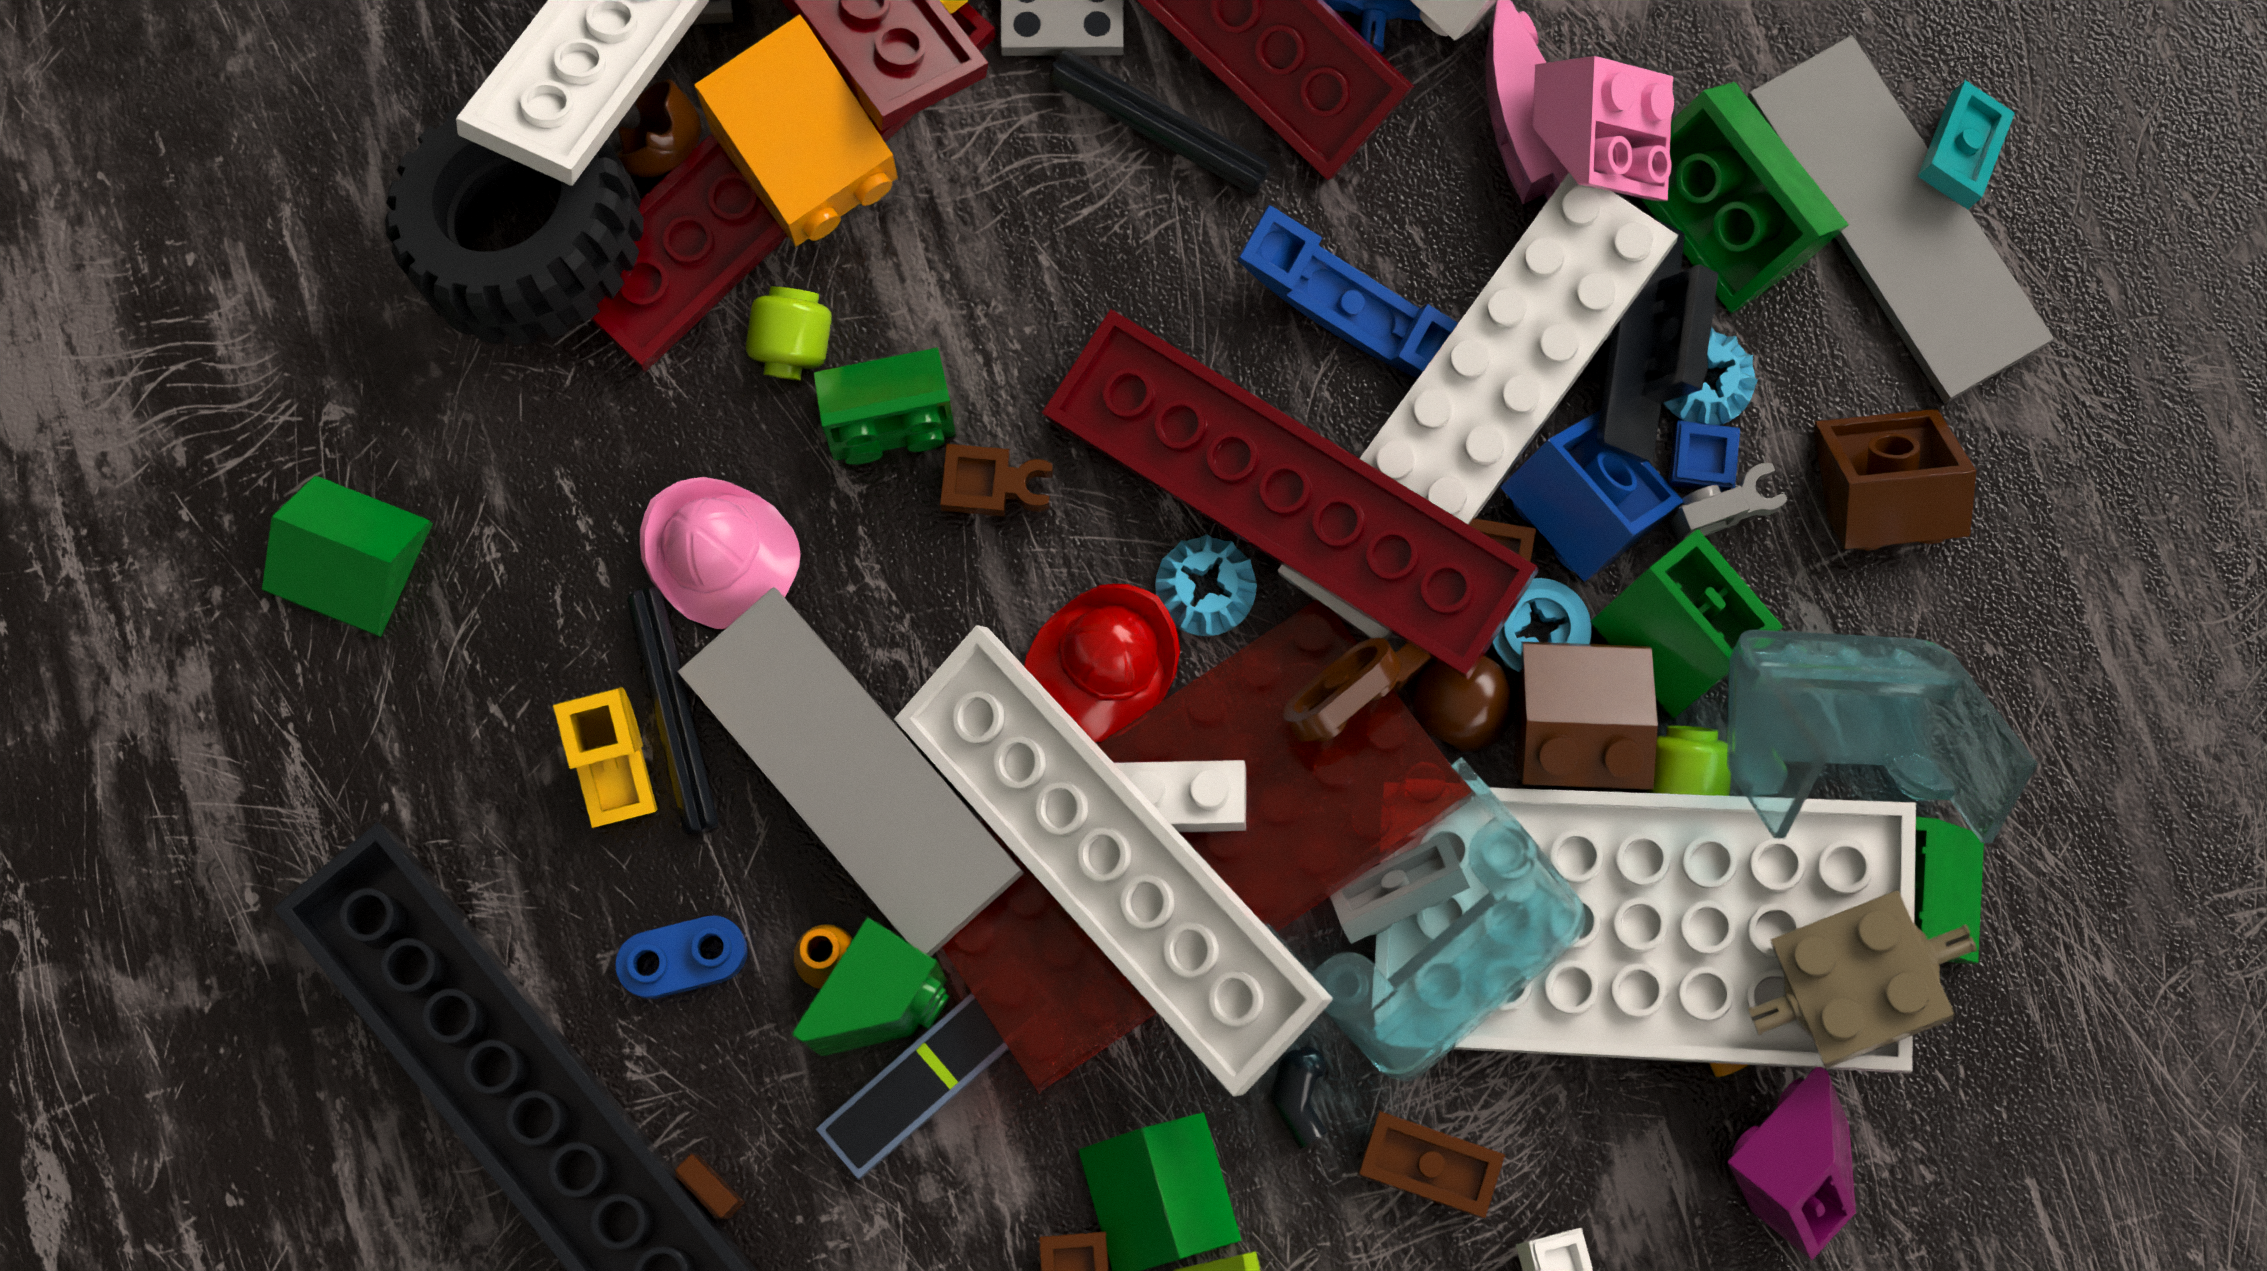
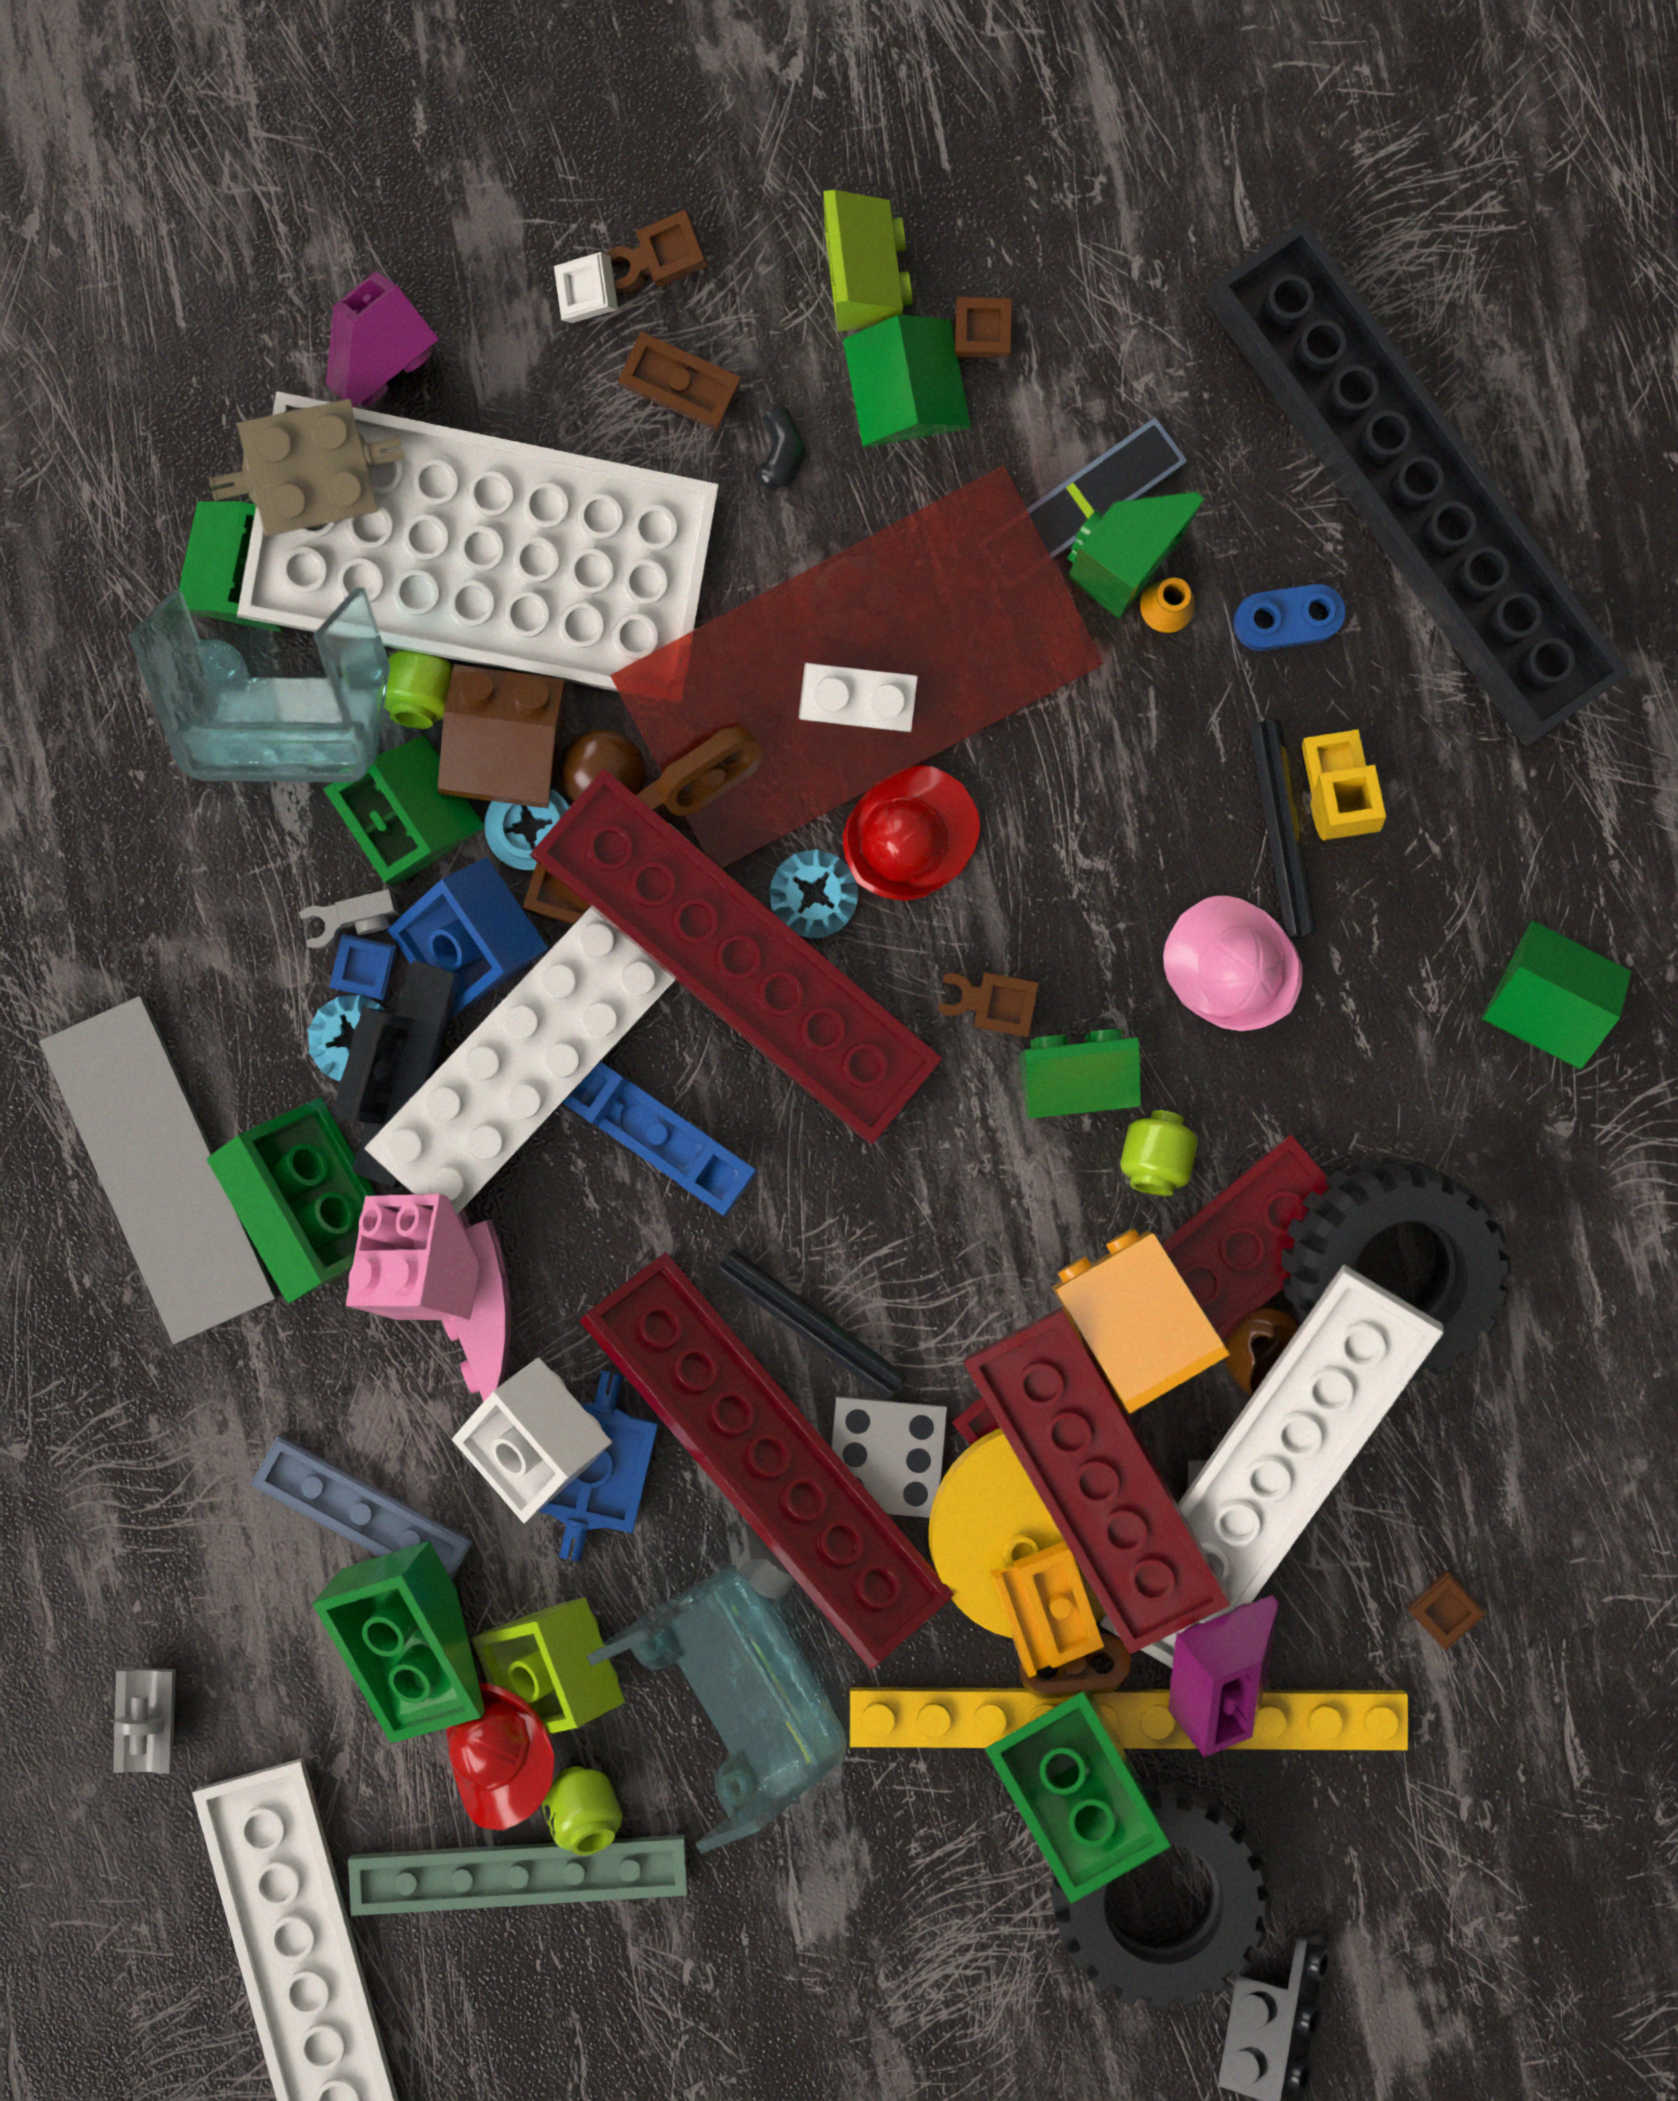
camera: 170 degrees left, 10 degrees up
reddish brown tile [675,1153,745,1219] -> none
light grey tile [677,587,1024,957] -> none
white plate [894,625,1334,1096] -> none
clear light blue windscreen [1265,757,1586,1081] -> none
light grey plate [1327,834,1470,944] -> none
reddish brown slope [1814,409,1976,550] -> none
teal plate [1917,80,2015,210] -> none

